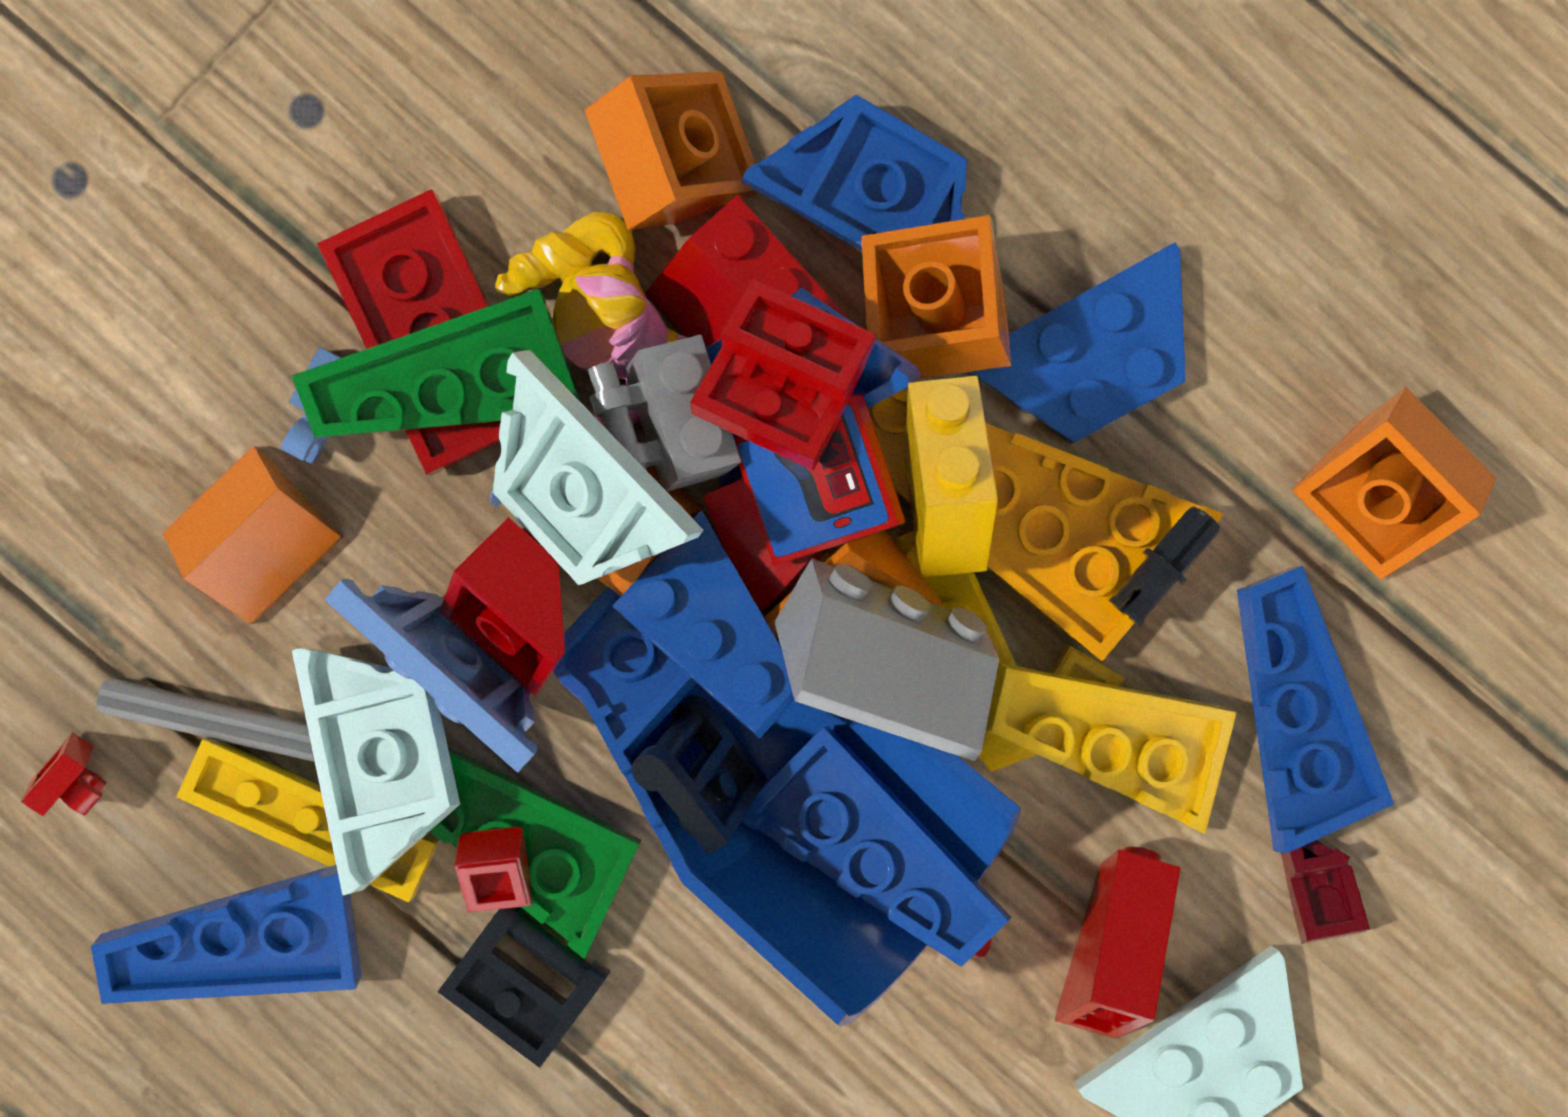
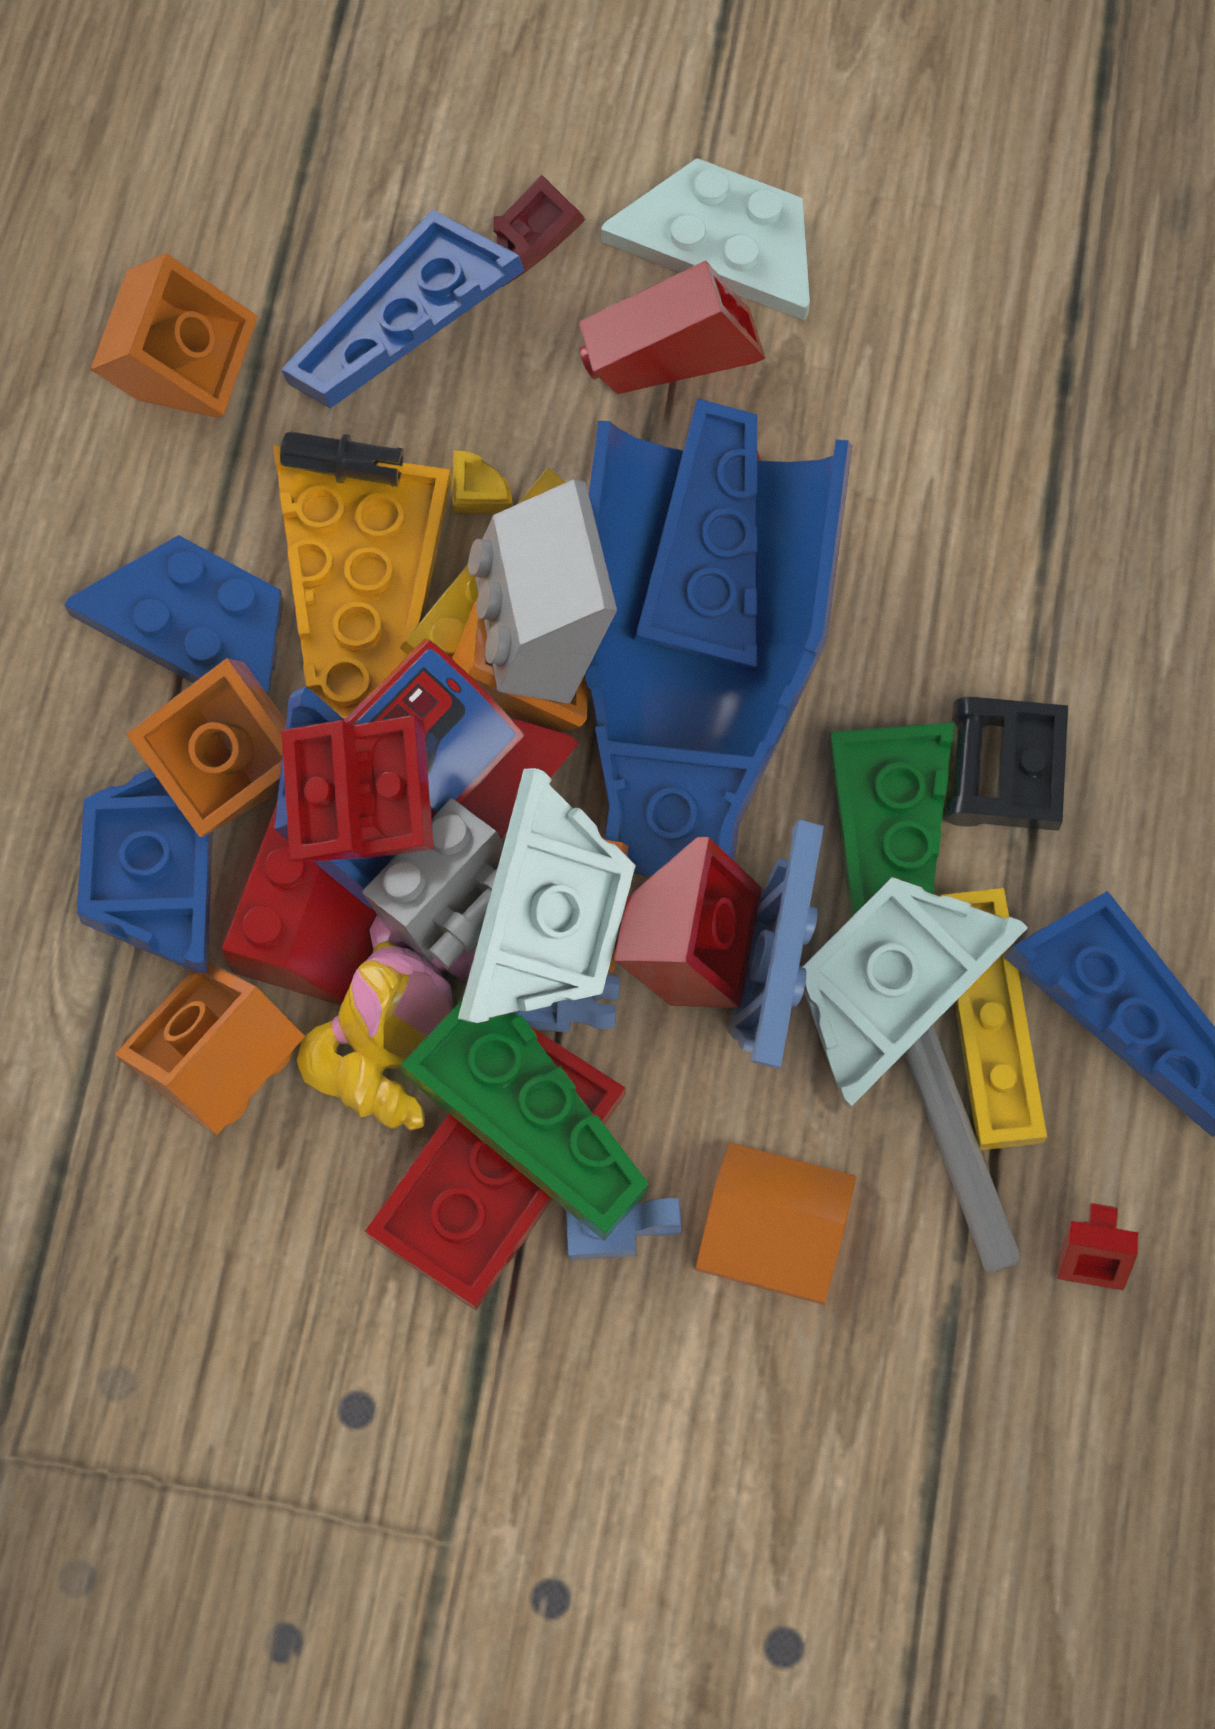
camera: 120 degrees left, 20 degrees down
red slope [454,827,532,913] -> none
blue wing [613,510,794,739] -> none
black plate [632,695,767,855] -> none
yellow brick [905,376,998,578] -> none
yellow wing [986,663,1237,834] -> none

